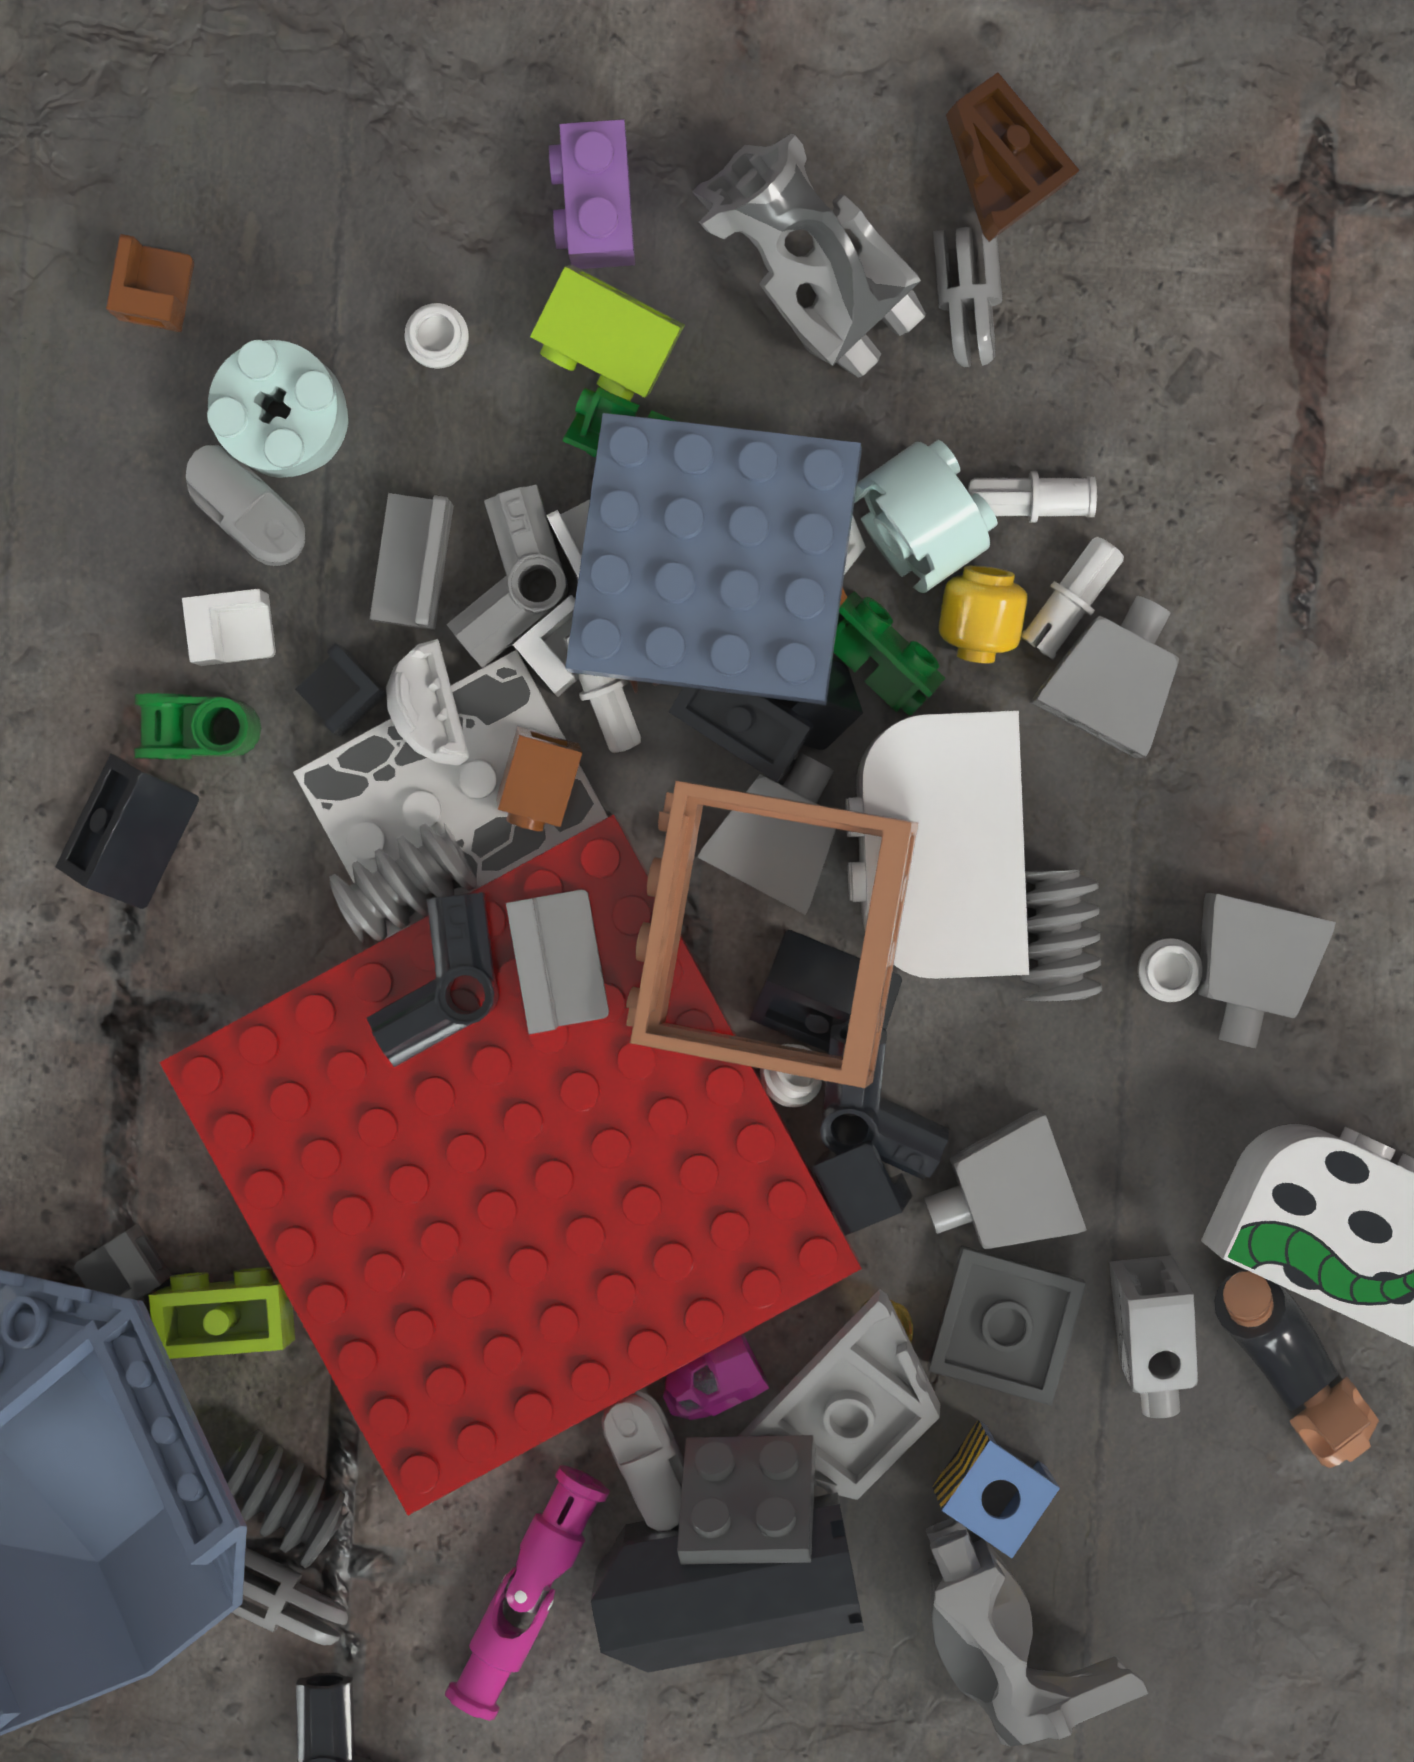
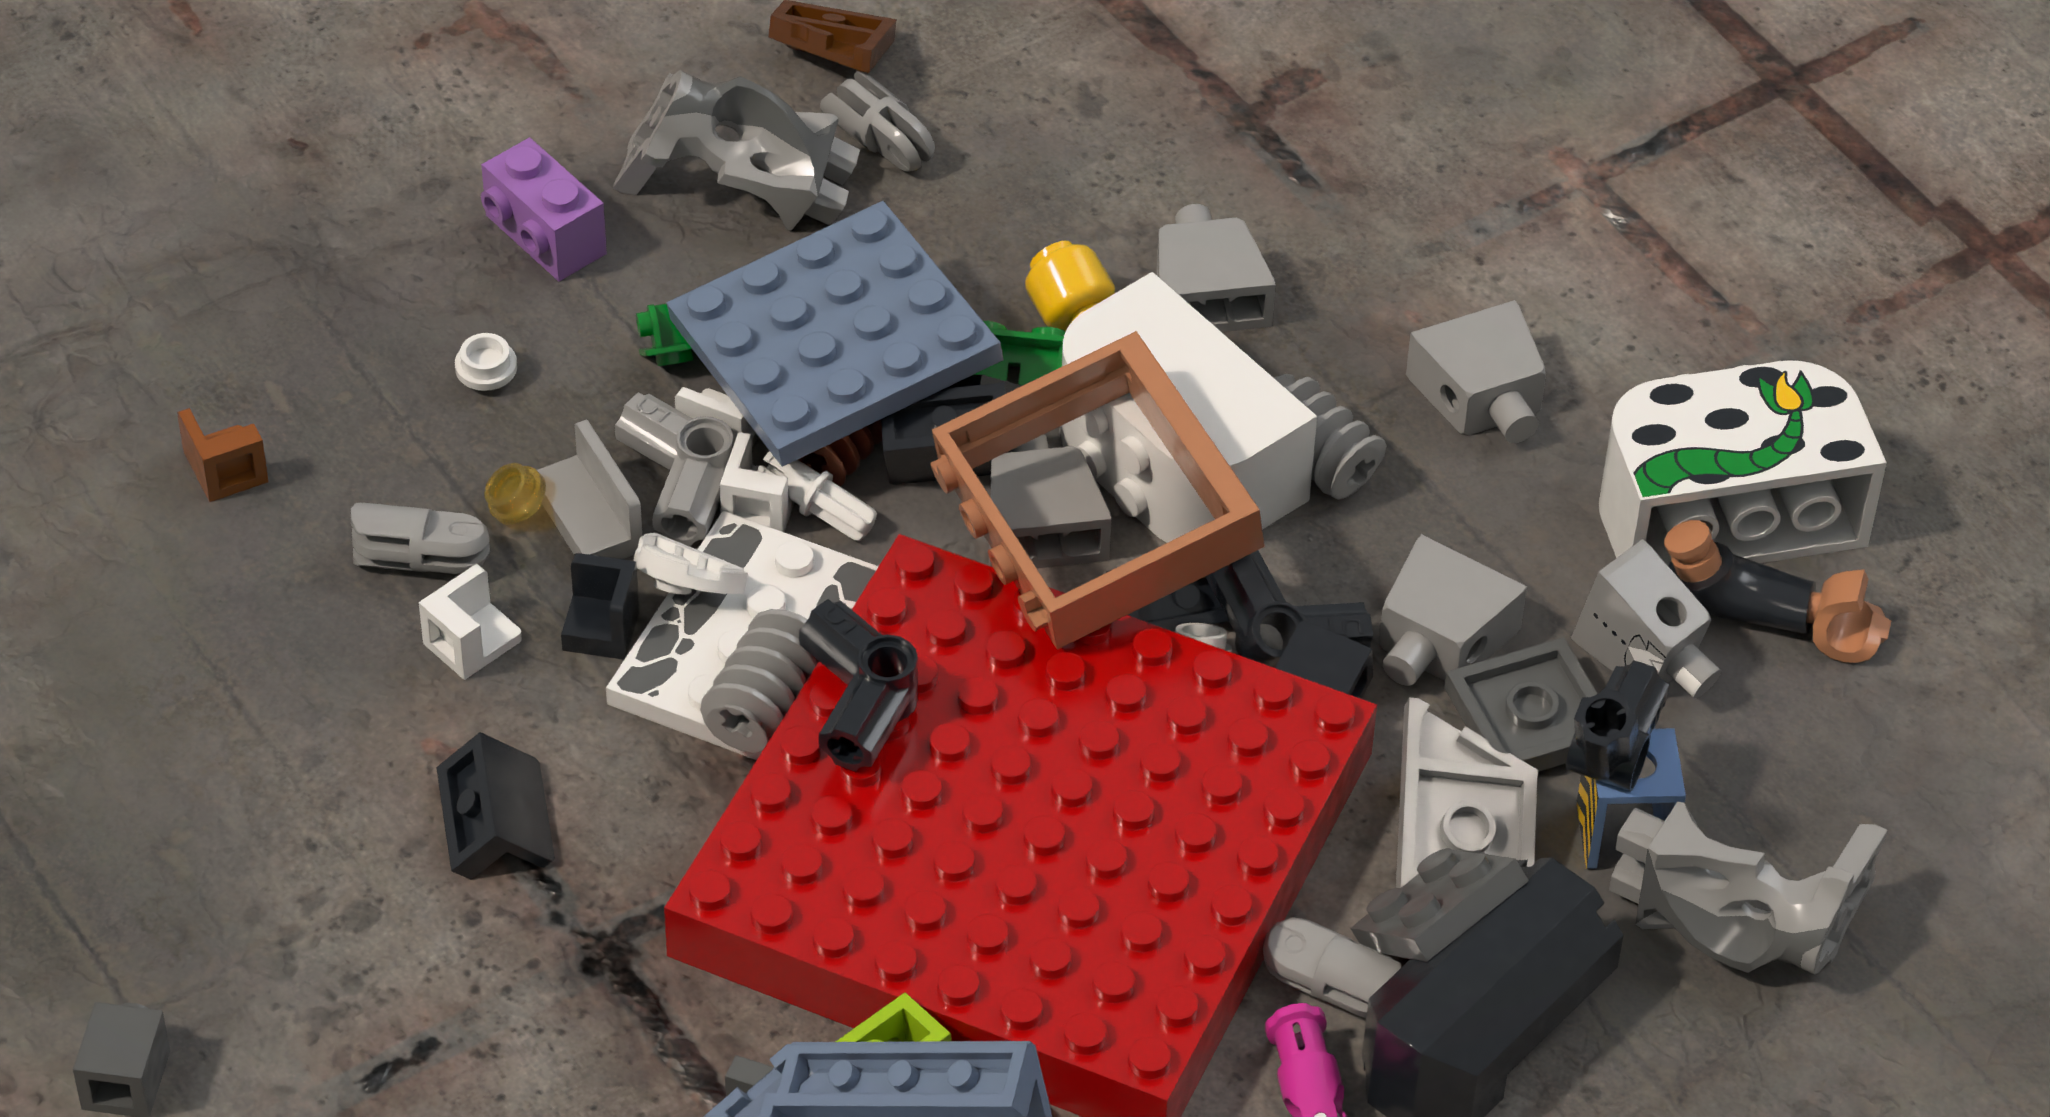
camera: 40 degrees left, 40 degrees down
green piece [134,693,262,760] -> none
light aqua brick [207,340,348,478] -> none
dark orange brick [496,726,582,831] -> none
light grey panel [506,889,609,1034] -> none
lime brick [530,265,685,401] -> none
magenta rock [663,1334,769,1420] -> none
light aqua brick [854,440,998,593] -> none
white axle [968,471,1097,523] -> none
white axle [1021,537,1124,660] -> none
white plate [1138,938,1203,1002] -> none
none -> clear yellow plate [484,463,546,525]
none -> black piece [1566,660,1670,792]

